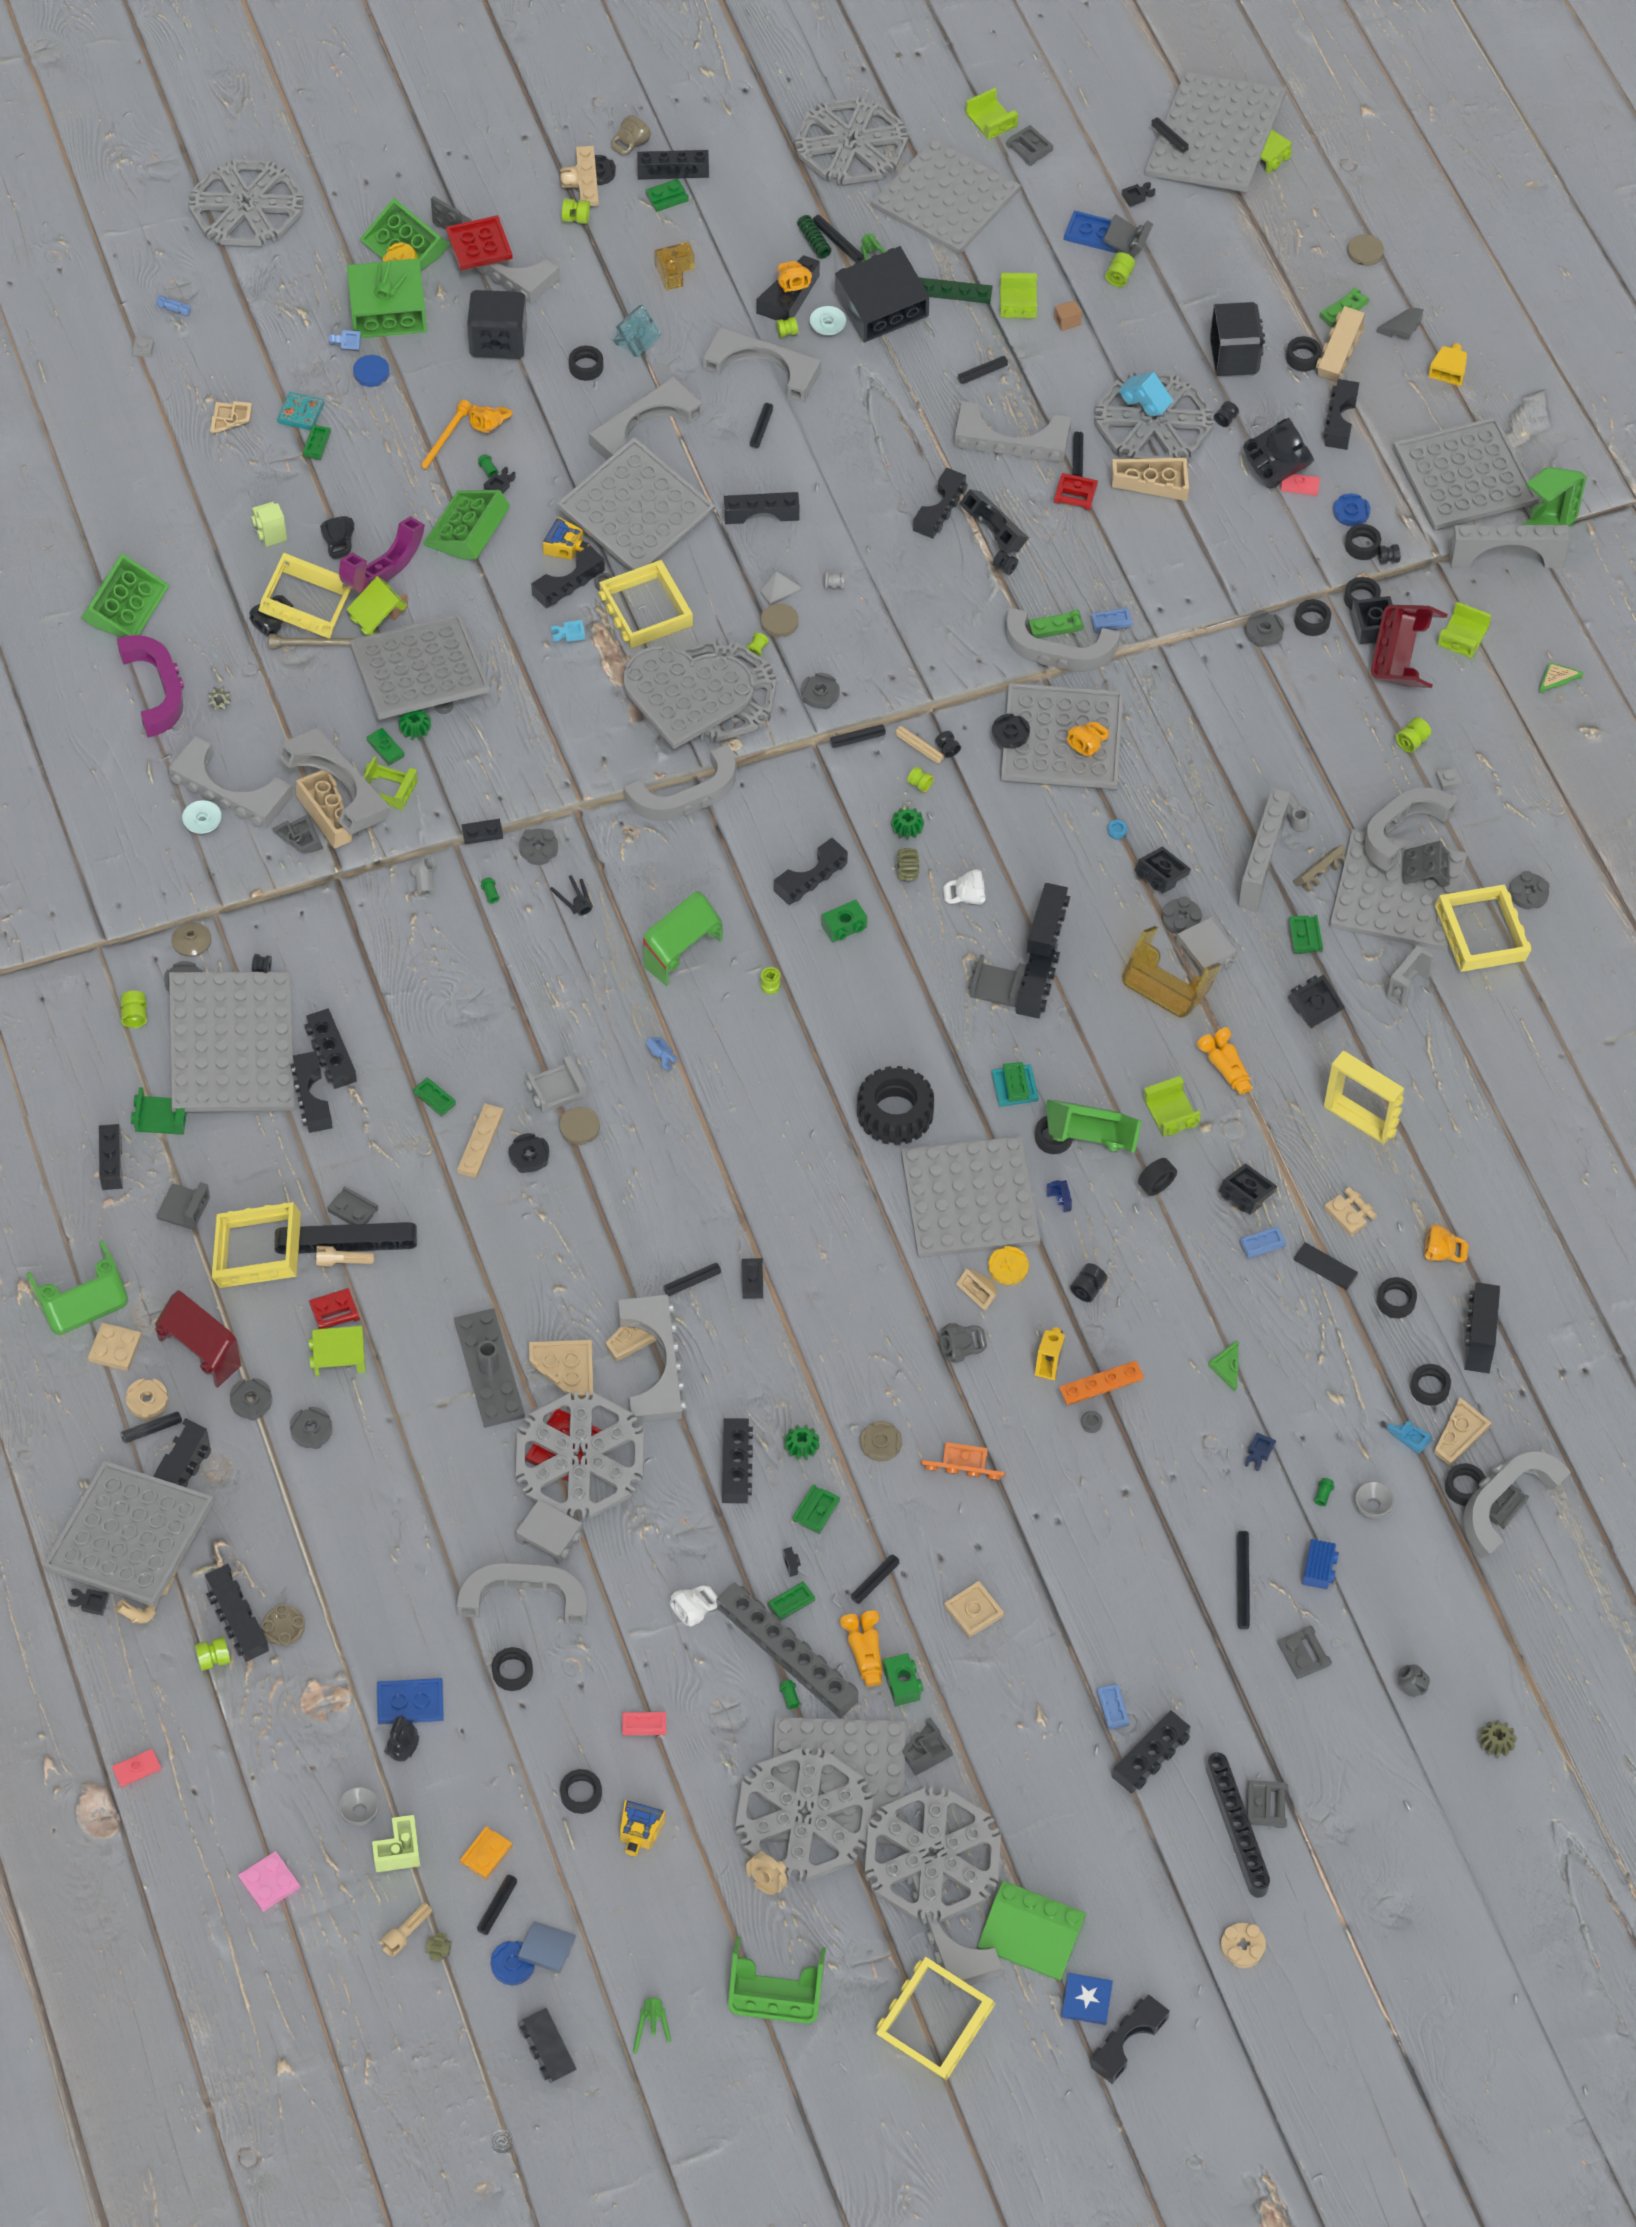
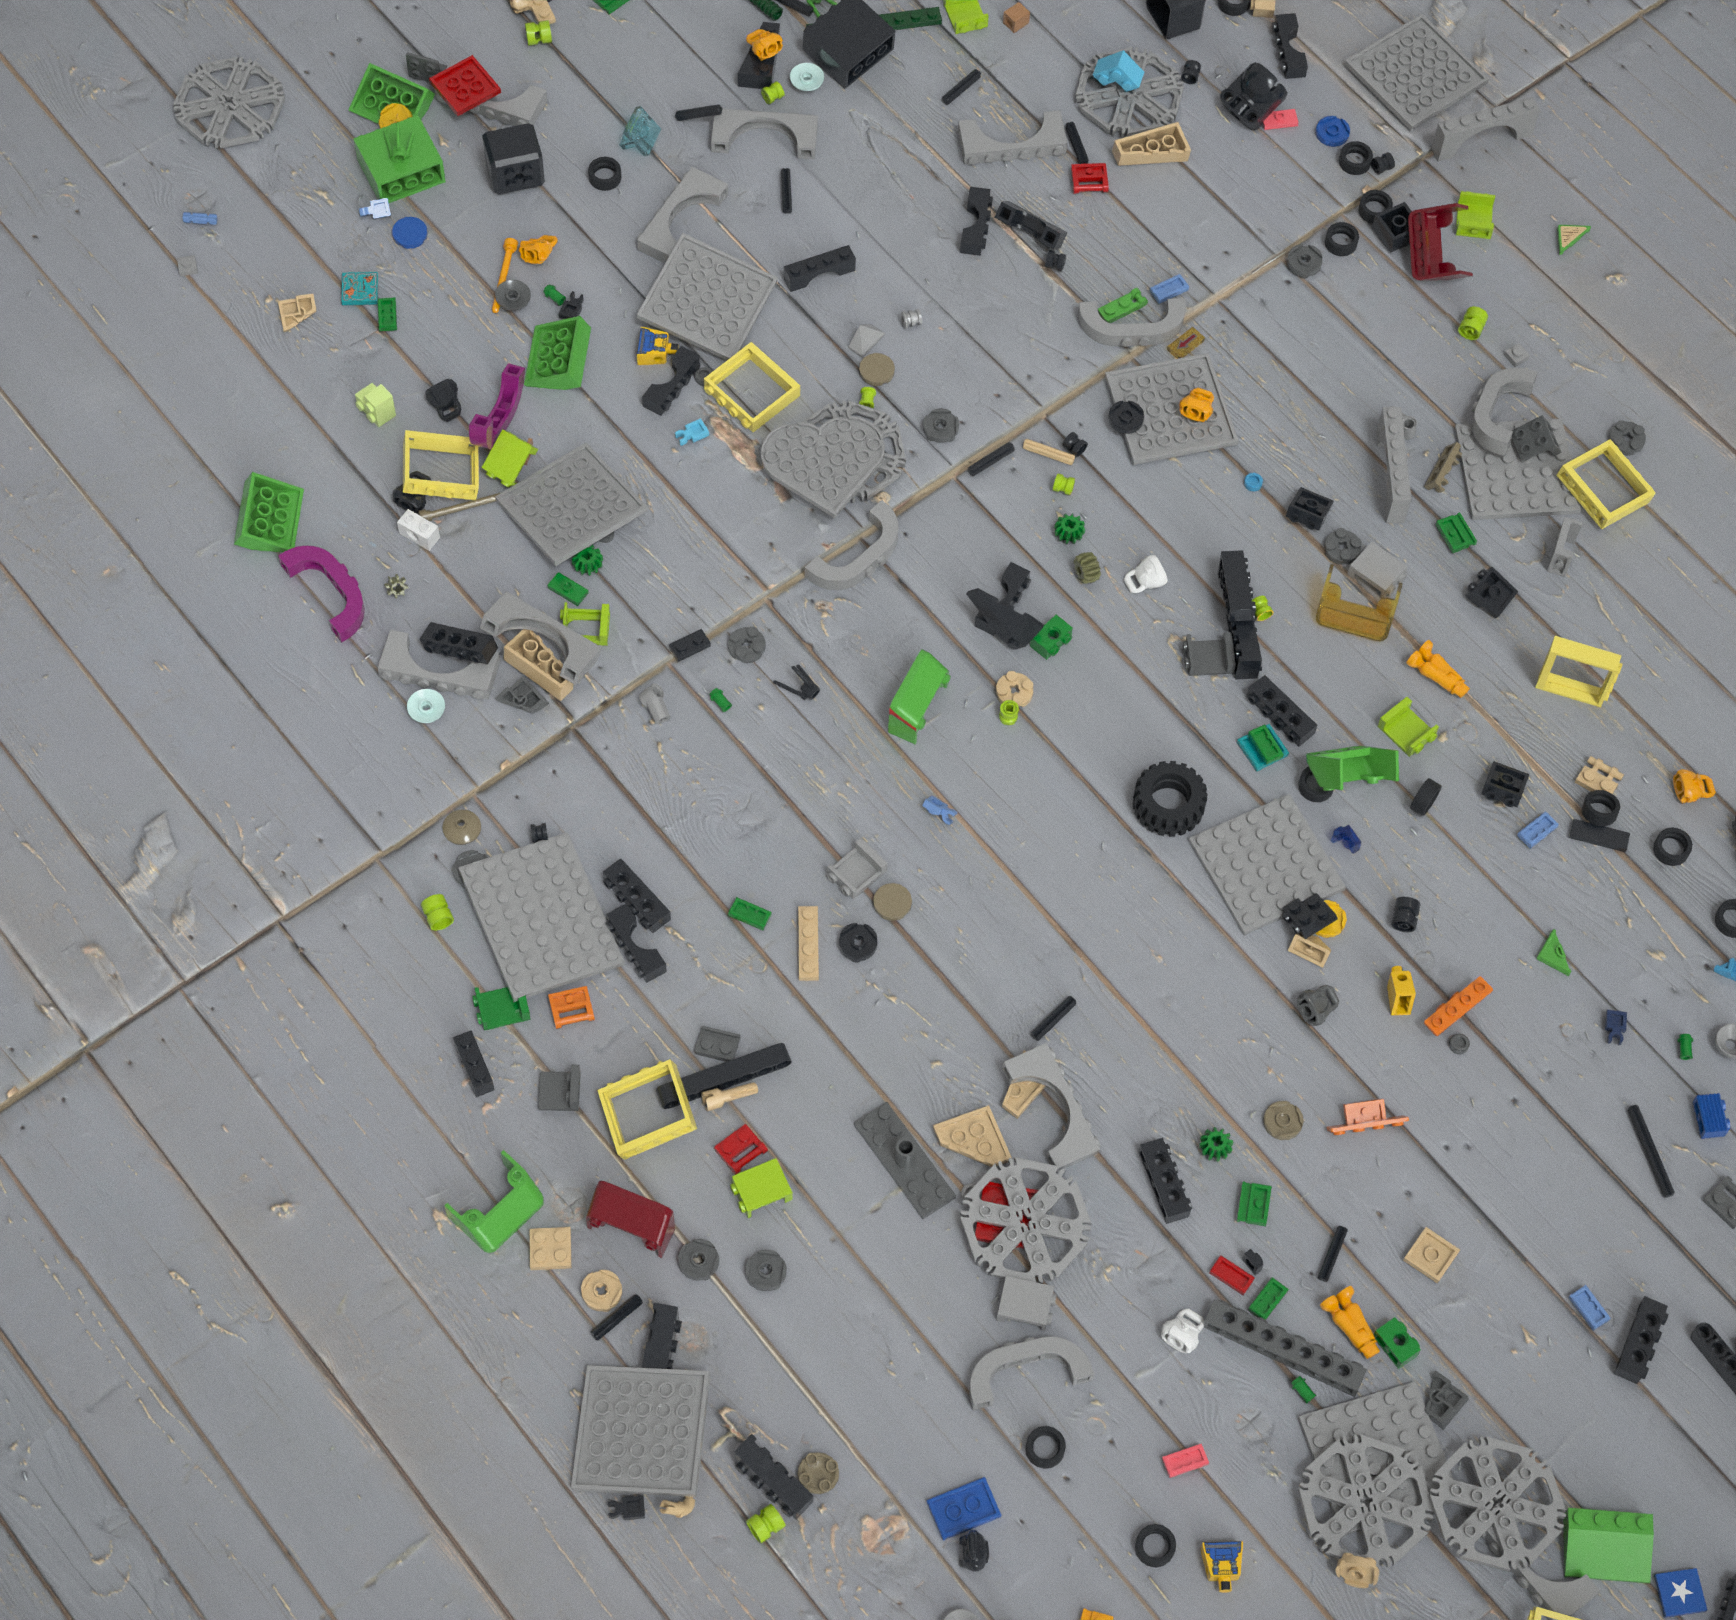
camera: 20 degrees left, 5 degrees up
clear yellow brick [654,241,695,291] -> none
black plate [742,1258,763,1299] -> none
bright green windscreen [1522,467,1587,526] -> none
none -> white brick [397,509,440,551]
none -> black brick [420,622,498,665]
none -> dark grey dish [495,280,531,310]
none -> orange plate [548,986,595,1029]
none -> black axle [675,104,723,121]
none -> black wedge [966,588,1044,649]
none -> tan plate [996,671,1033,707]
none -> clear yellow tile [1167,327,1205,359]
none -> red tile [1209,1255,1255,1296]
none -> black brick [1246,675,1317,747]
none -> lime wheel [1252,595,1274,621]
none -> black plate [1282,893,1338,939]
none -> black tyre [1581,790,1621,826]

